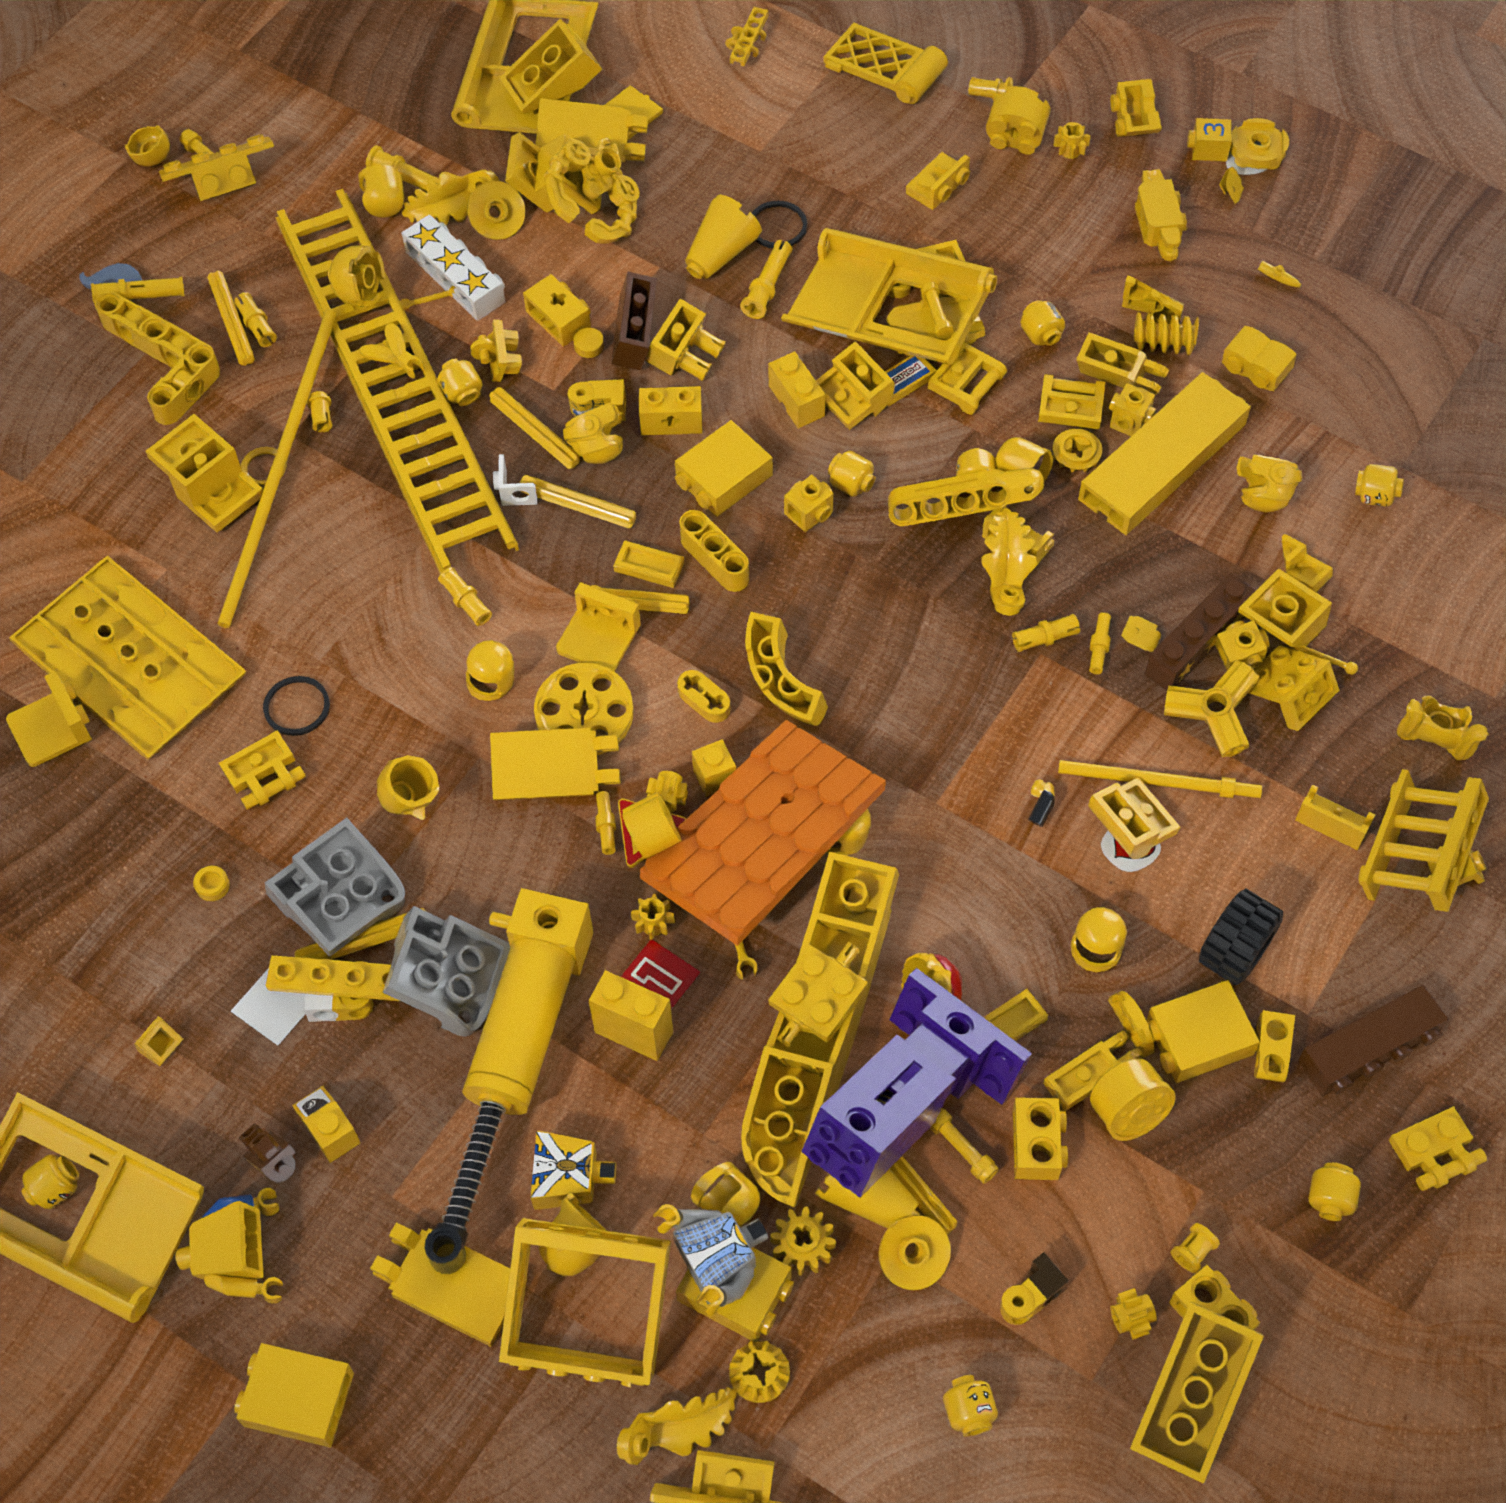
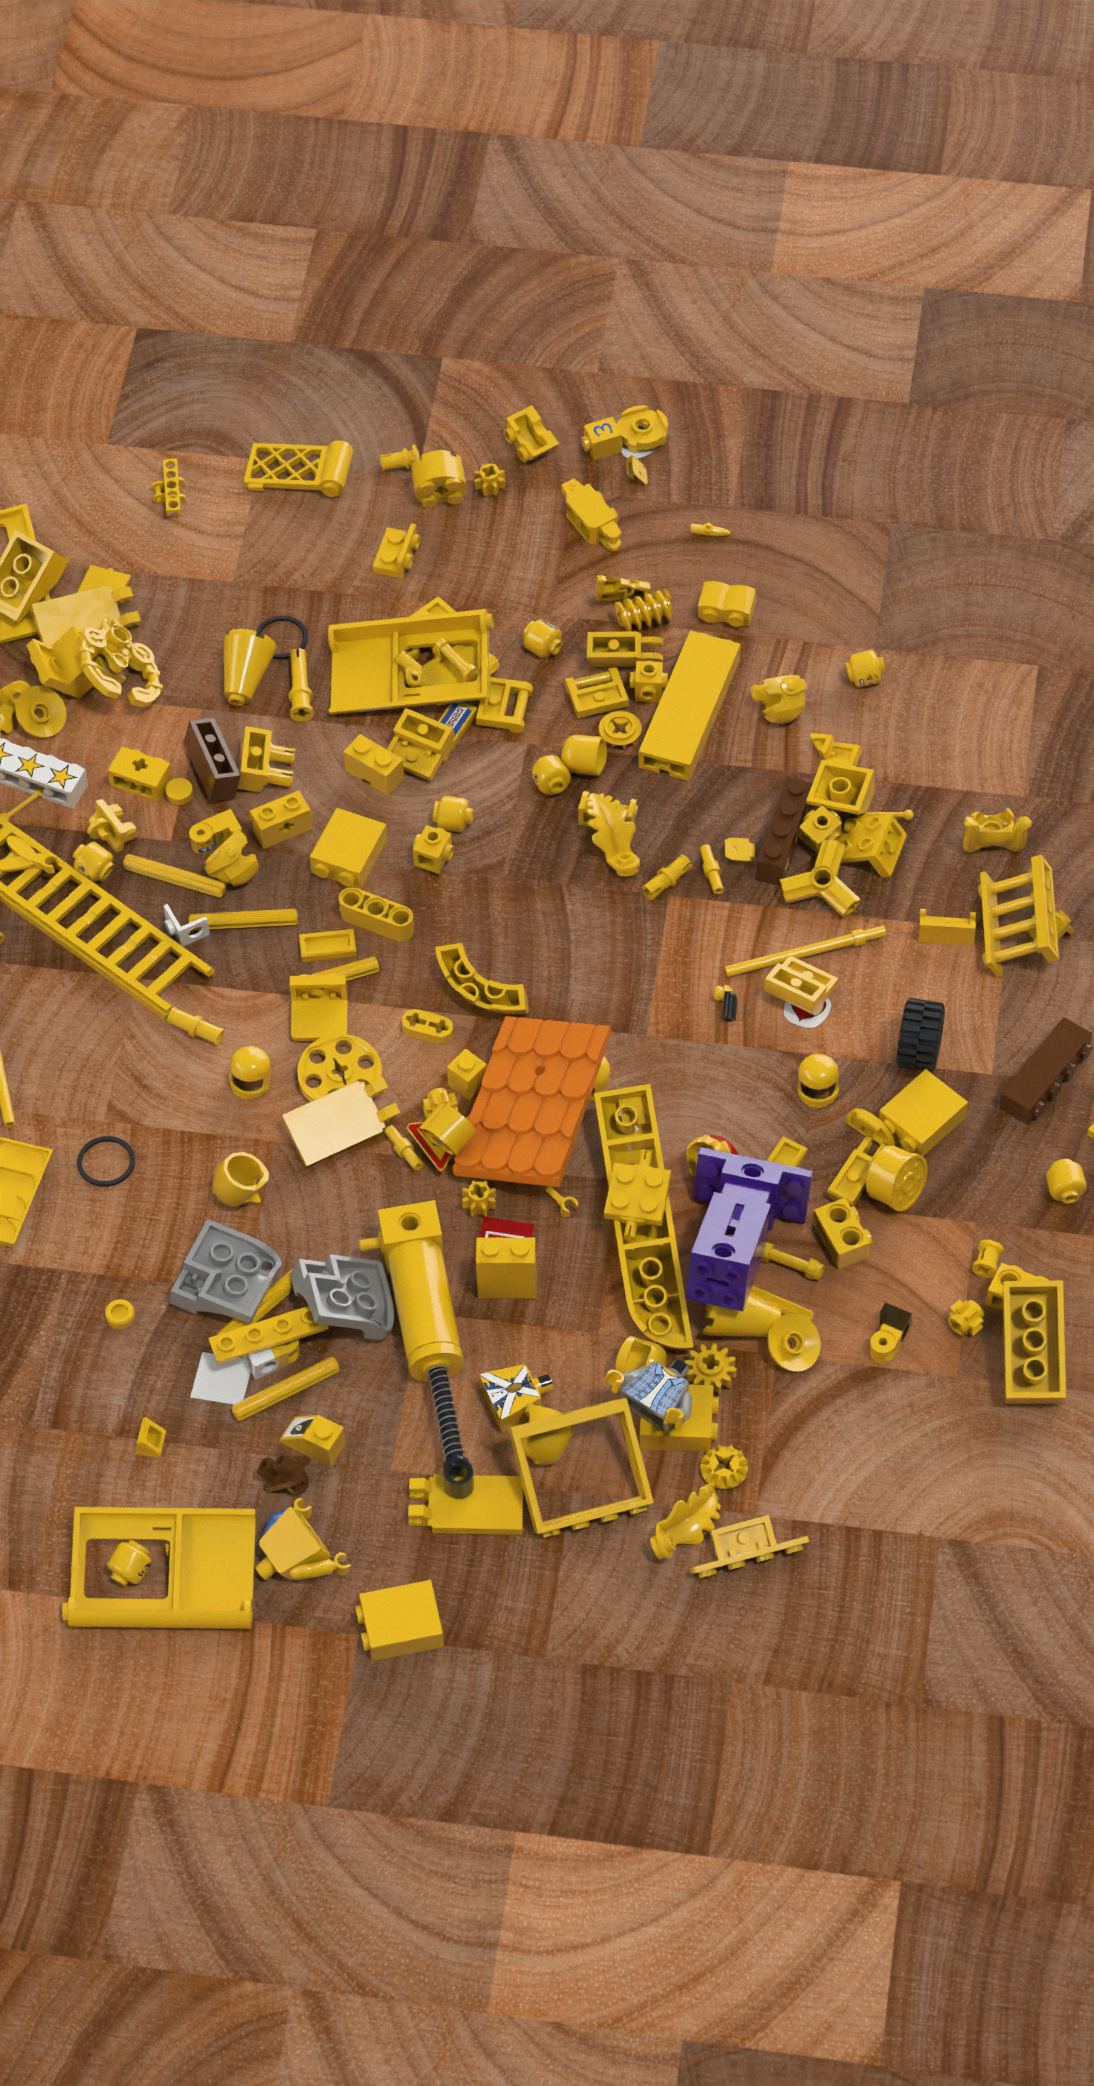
camera: 25 degrees left, 5 degrees down
yellow plate [219,730,306,810] -> none
yellow piece [888,468,1044,526] -> none
yellow head [943,1375,998,1437] -> none
yellow leg [1254,1010,1295,1083] -> none
none -> yellow axle [232,1357,339,1421]
none -> yellow arm [394,650,423,687]

